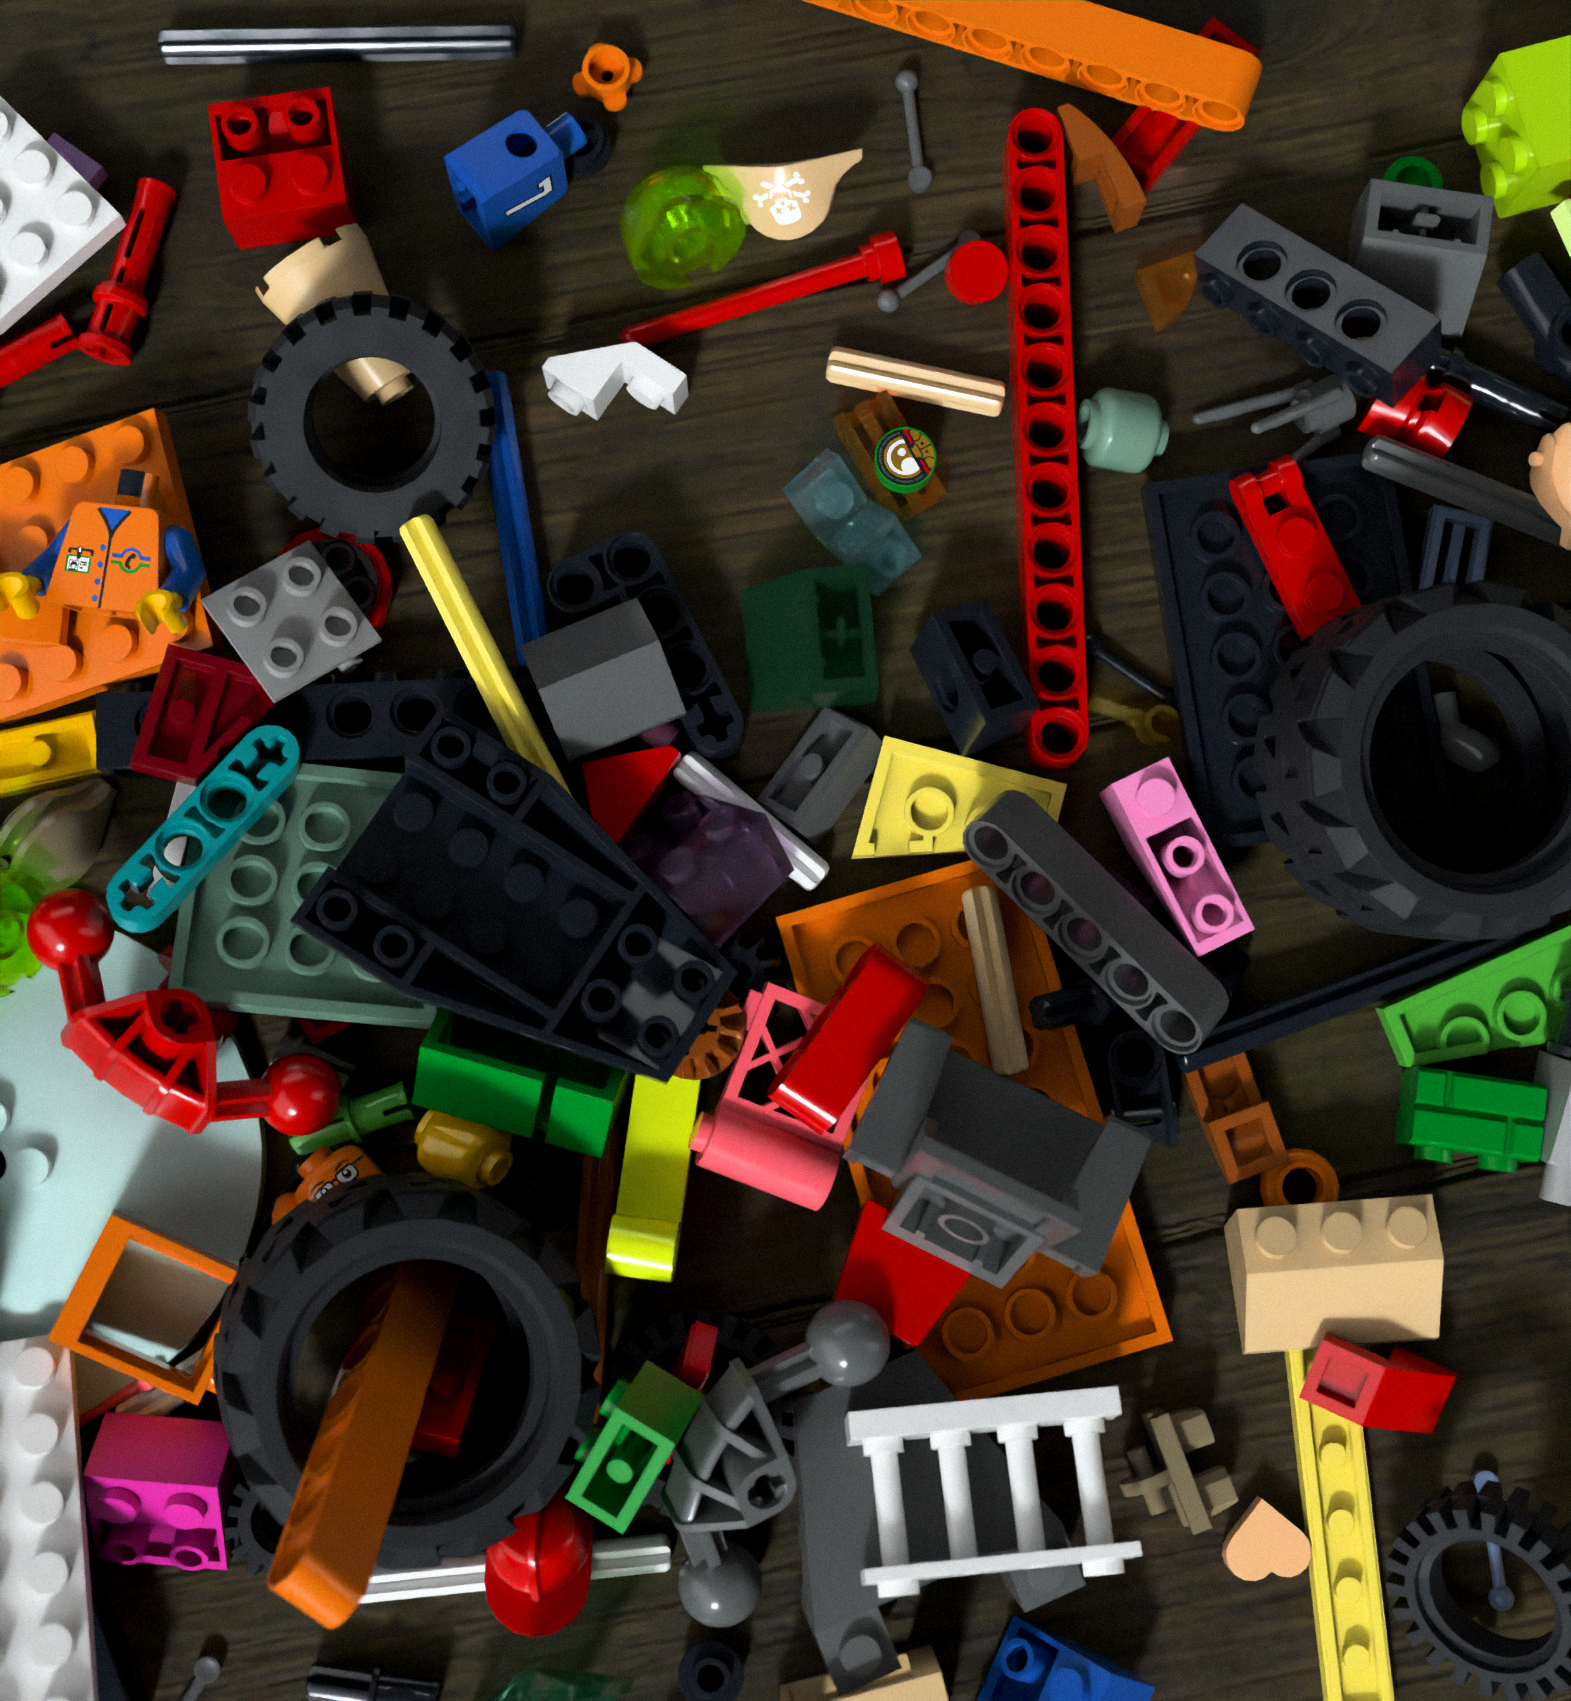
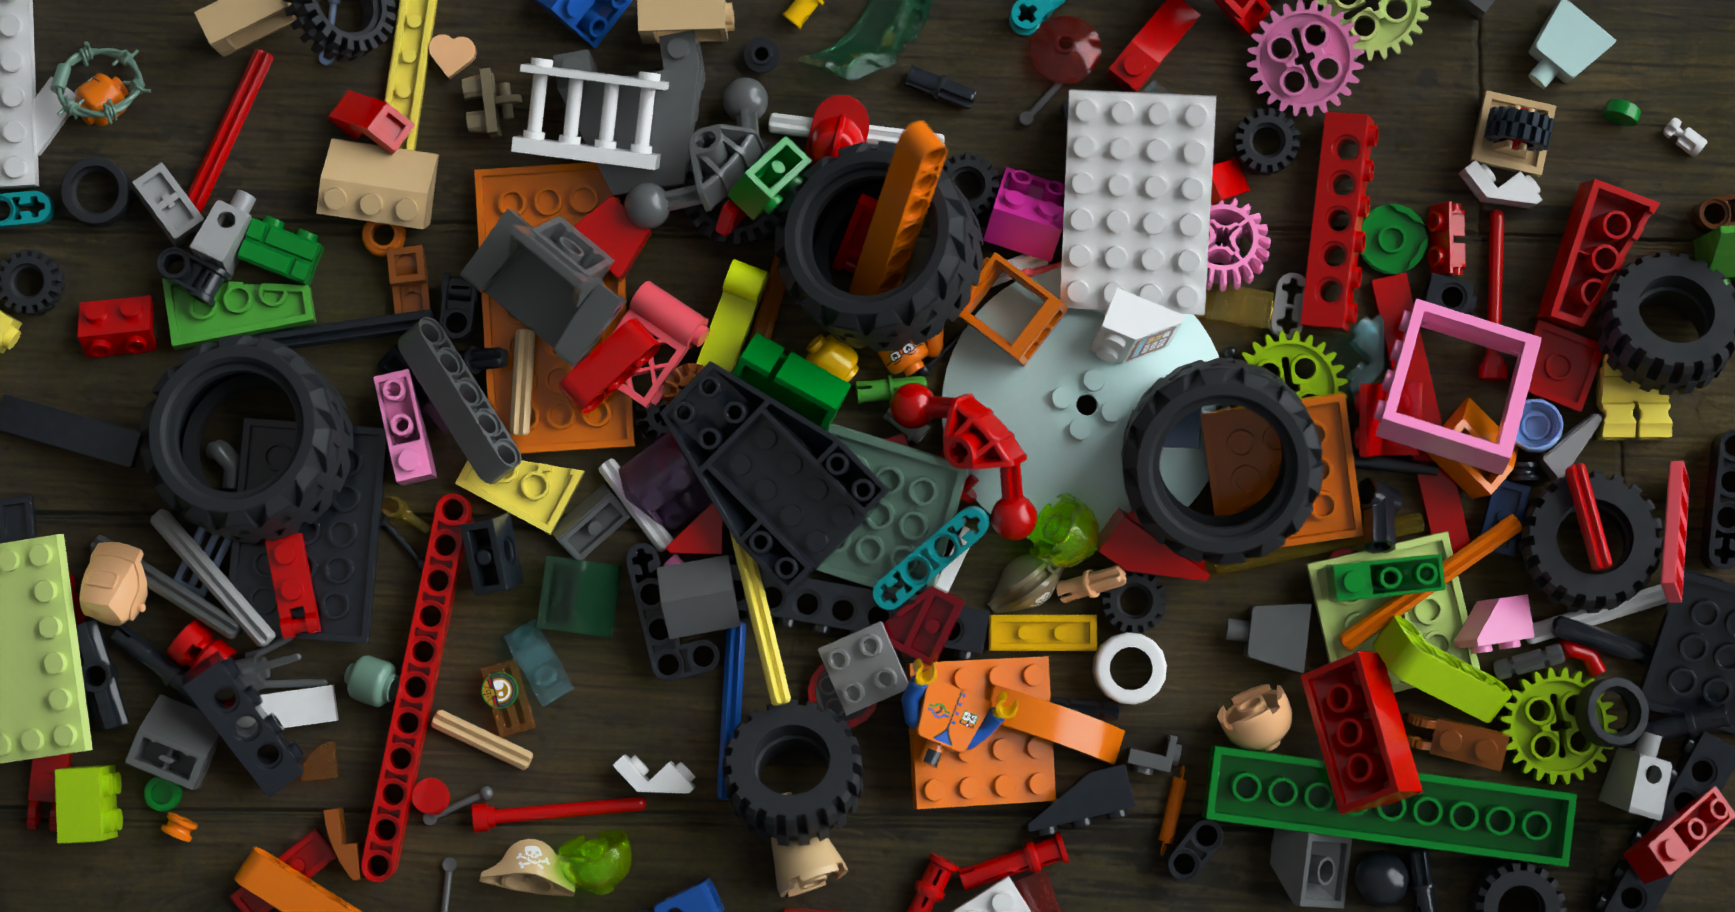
camera: 165 degrees left, 5 degrees up
none -> light grey axle [150,509,275,647]
none -> orange bush [160,812,198,842]
none -> white tile [227,685,339,728]

